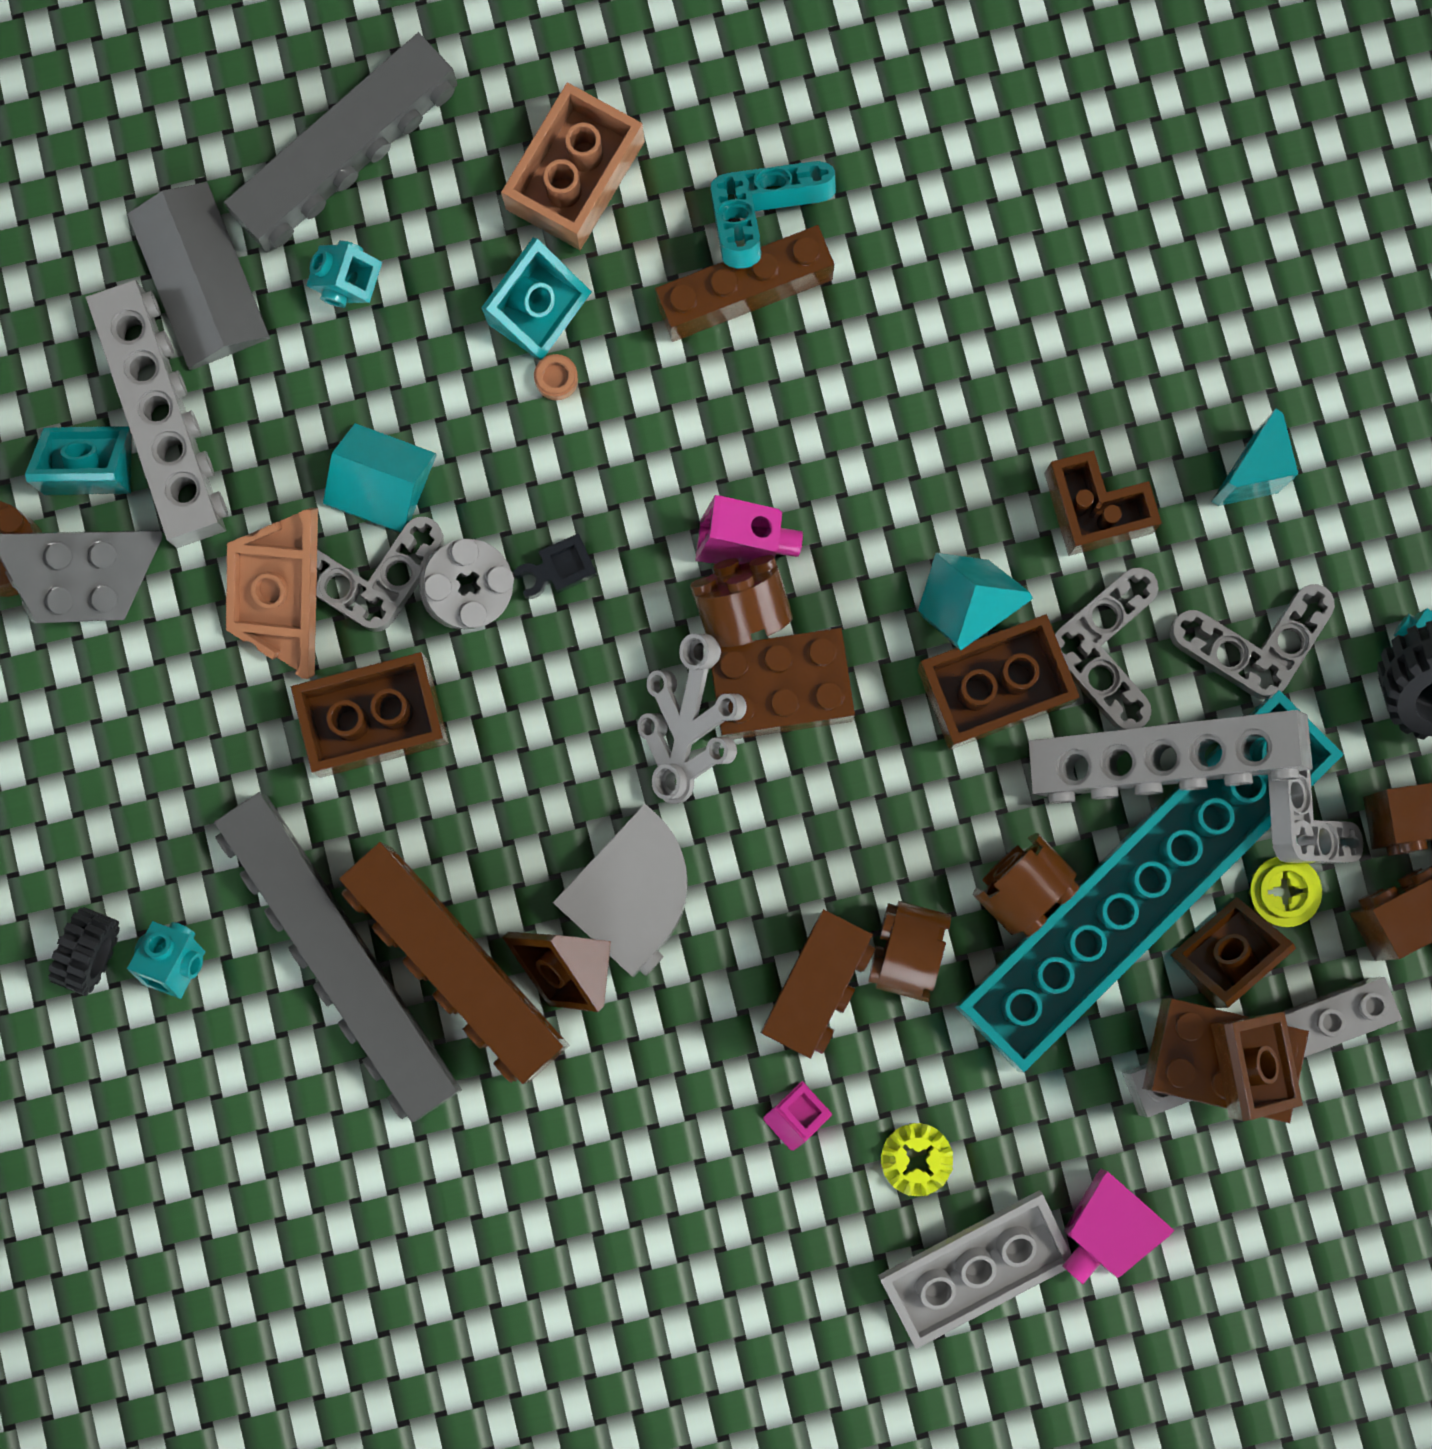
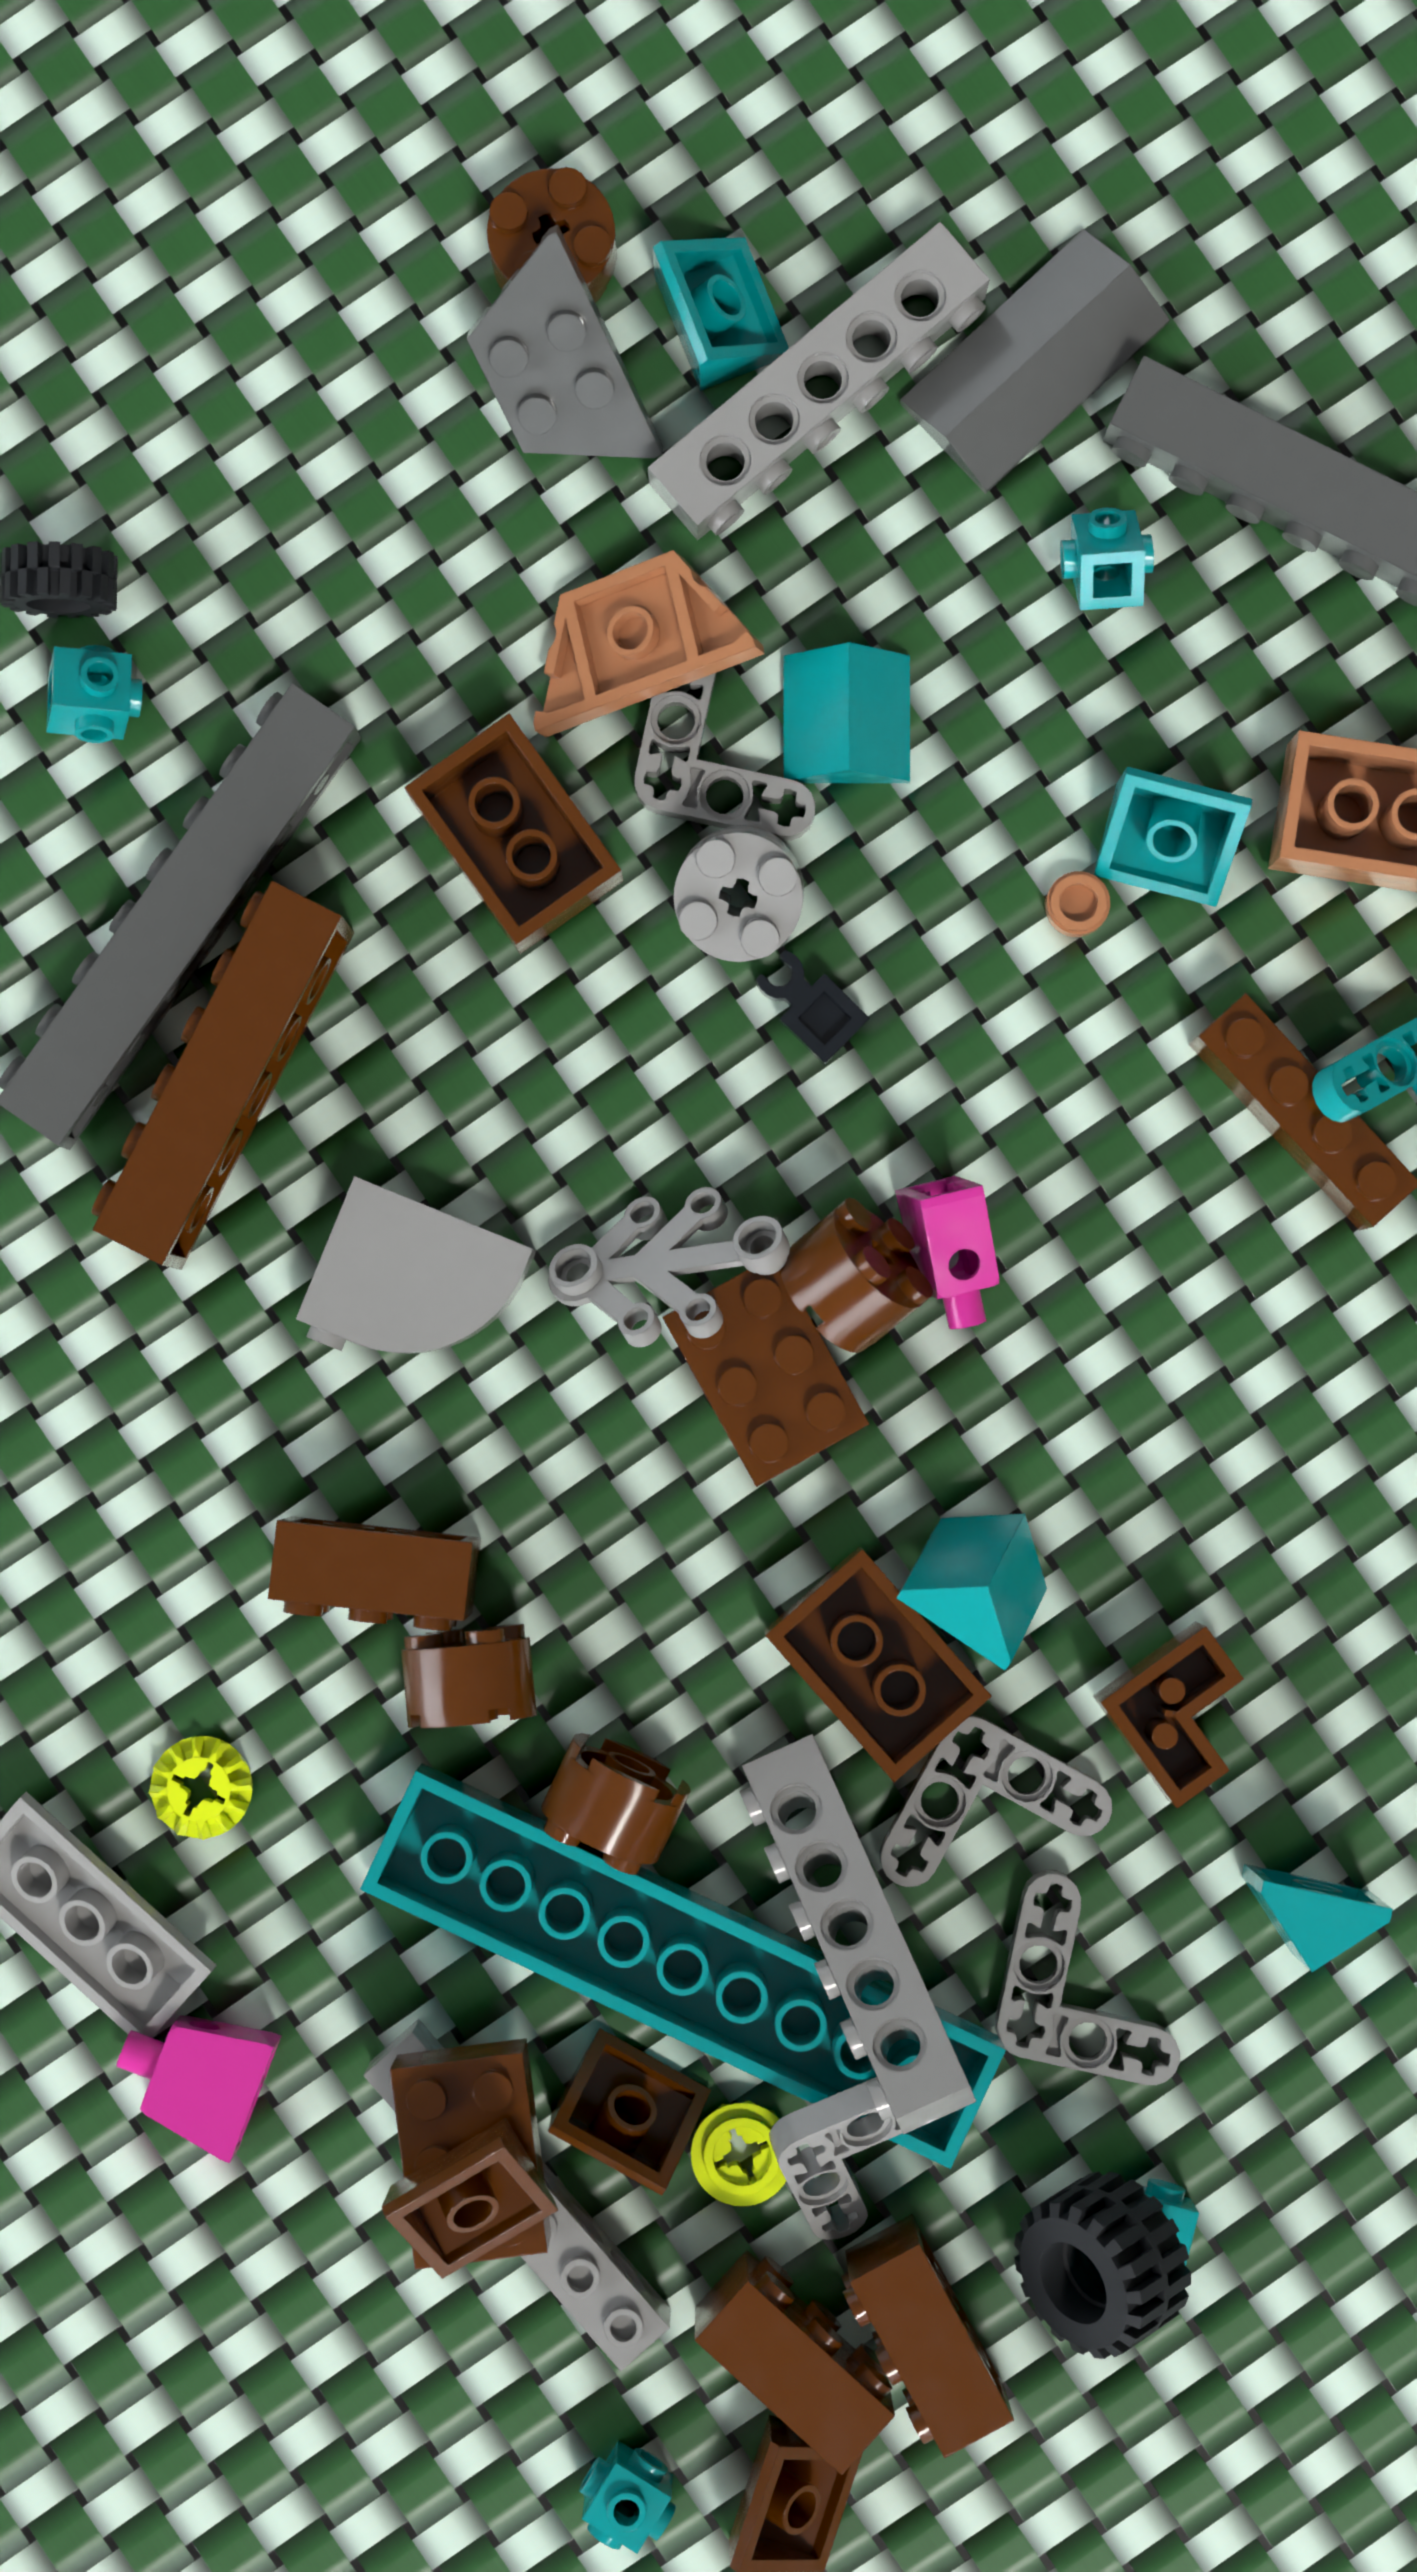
camera: 70 degrees right, 5 degrees up
reddish brown slope [502,932,611,1012] -> none
dark pink slope [763,1081,833,1151] -> none

